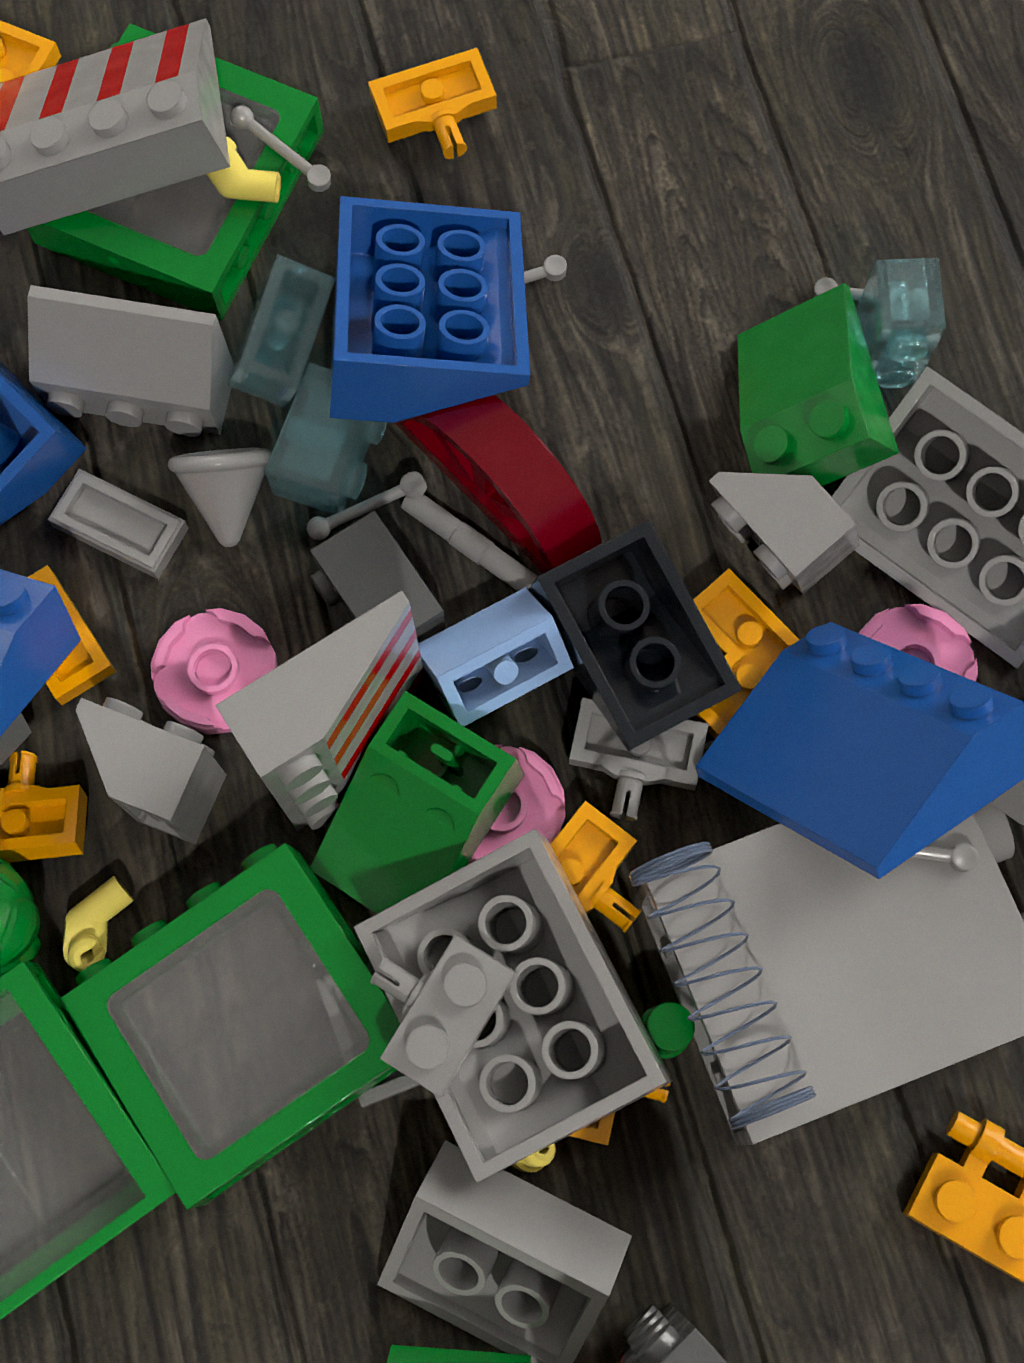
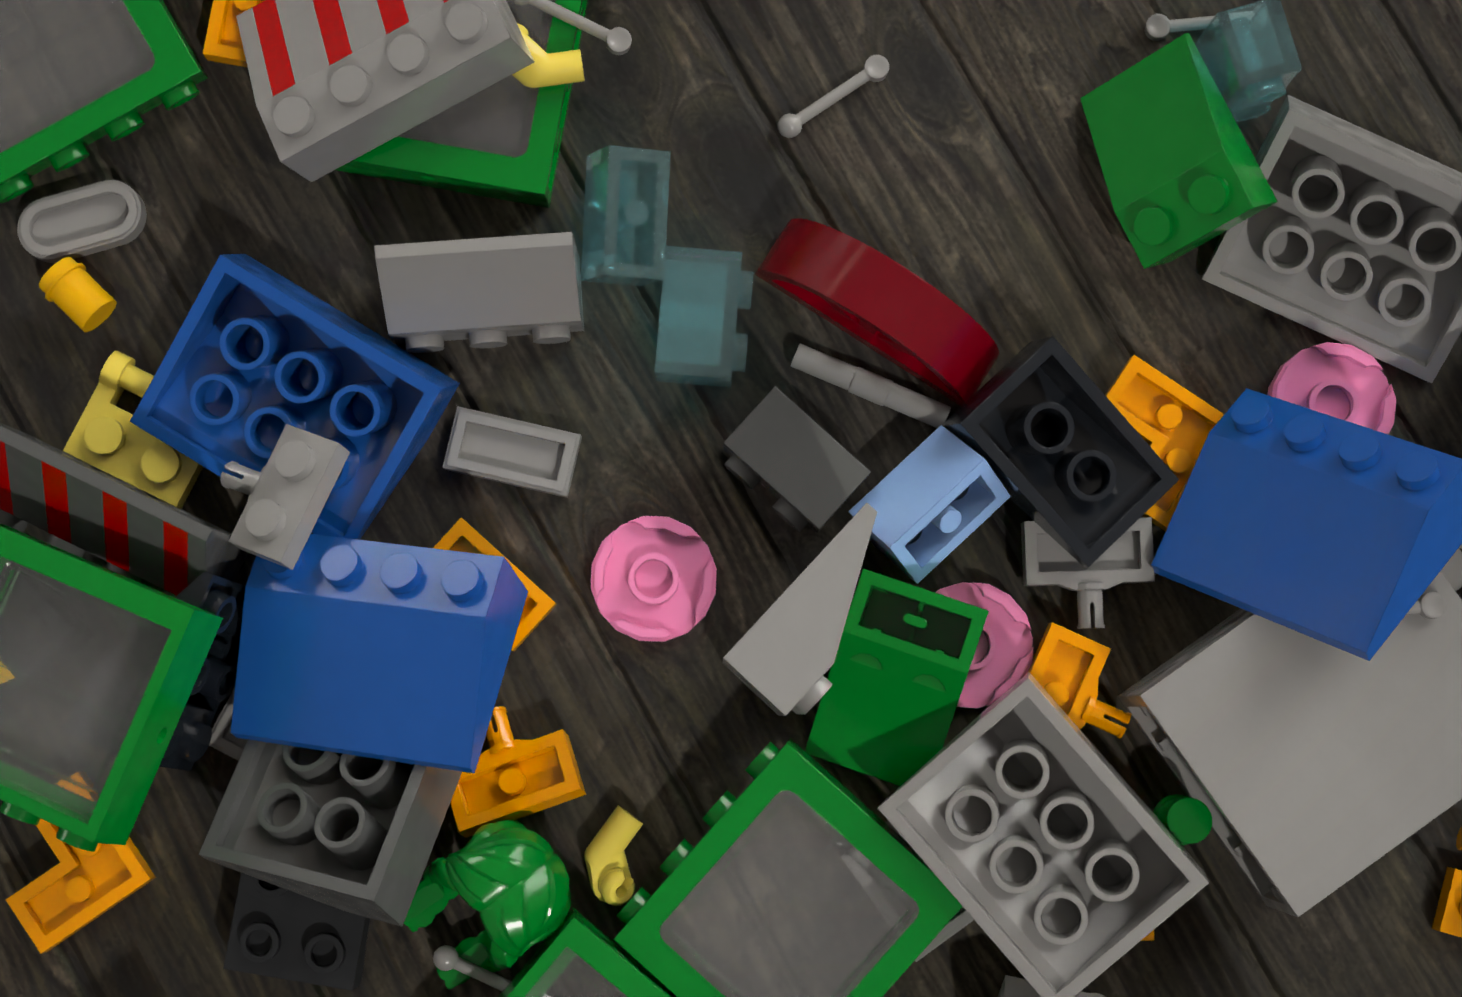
camera: 20 degrees left, 10 degrees up
light grey slope [76,697,227,845] -> none
light grey hat [168,448,274,547] -> none
light grey hinge [307,471,427,540] -> none
blue slope [329,196,530,423] -> none
light grey plate [370,935,517,1097] -> none
sand blue piece [629,842,817,1129] -> none
light grey slope [709,472,860,595] -> none

